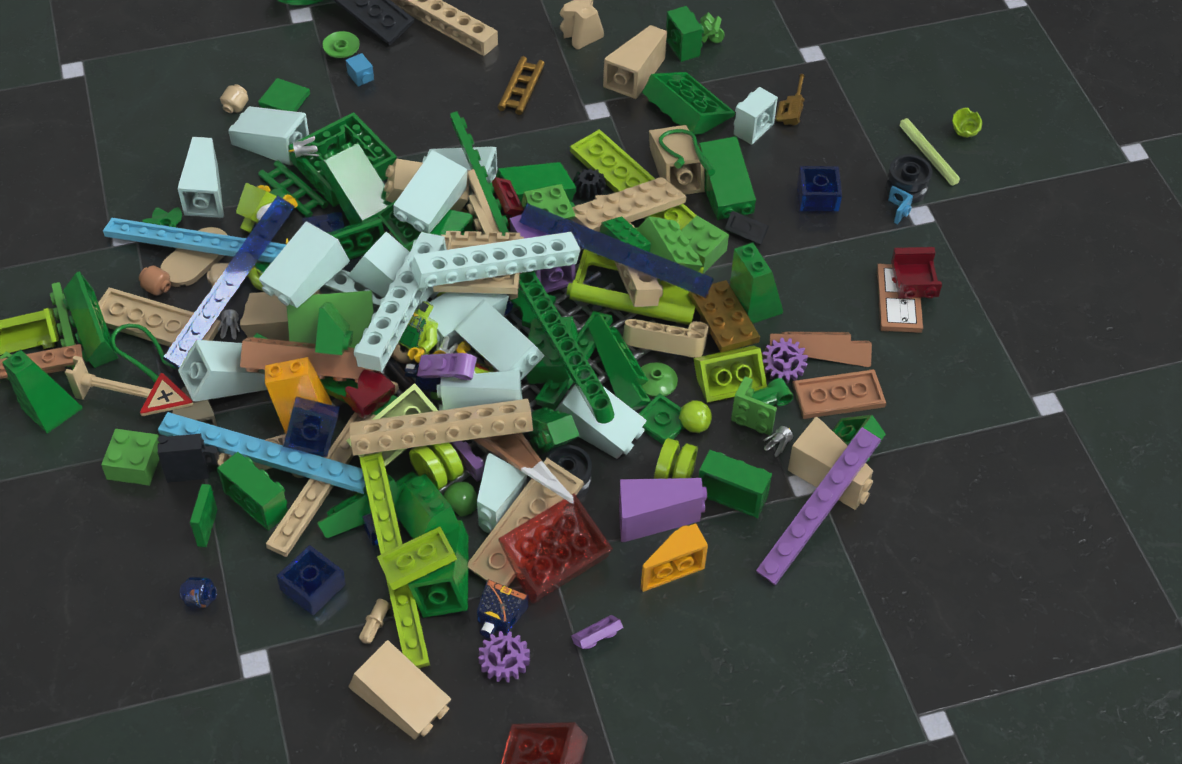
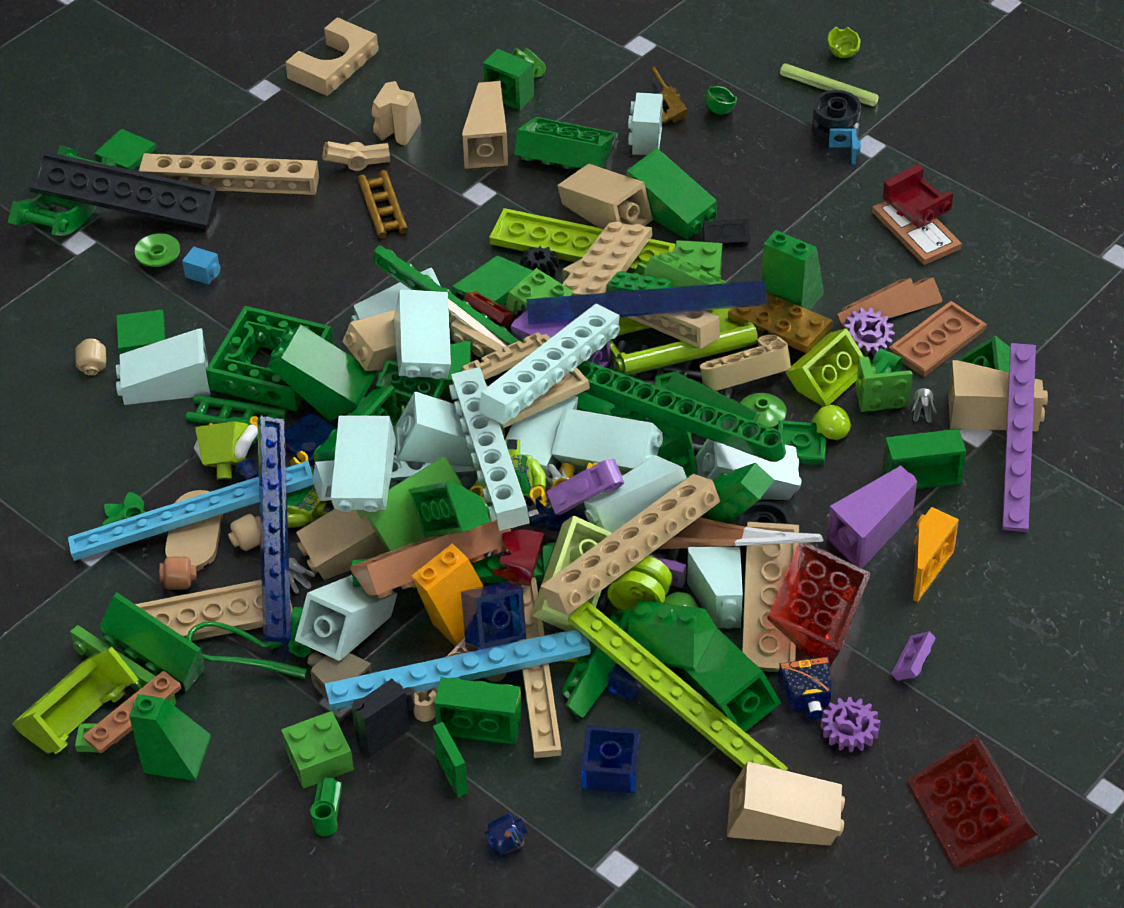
camera: 30 degrees left, 5 degrees down
tan piece [65,356,193,416] -> none
light aqua slope [177,137,224,218] -> none
flat silver piece [288,136,319,158] -> none
tan axle [359,599,391,644] -> none
lime plate [377,527,457,590] -> none
lime wheel [654,438,698,479] -> none
green piece [658,129,716,176] -> none
clear blue brick [797,166,842,211] -> none
none -> green piece [310,778,342,837]
none -> tan piece [322,141,390,171]
none -> green hair [704,86,737,115]

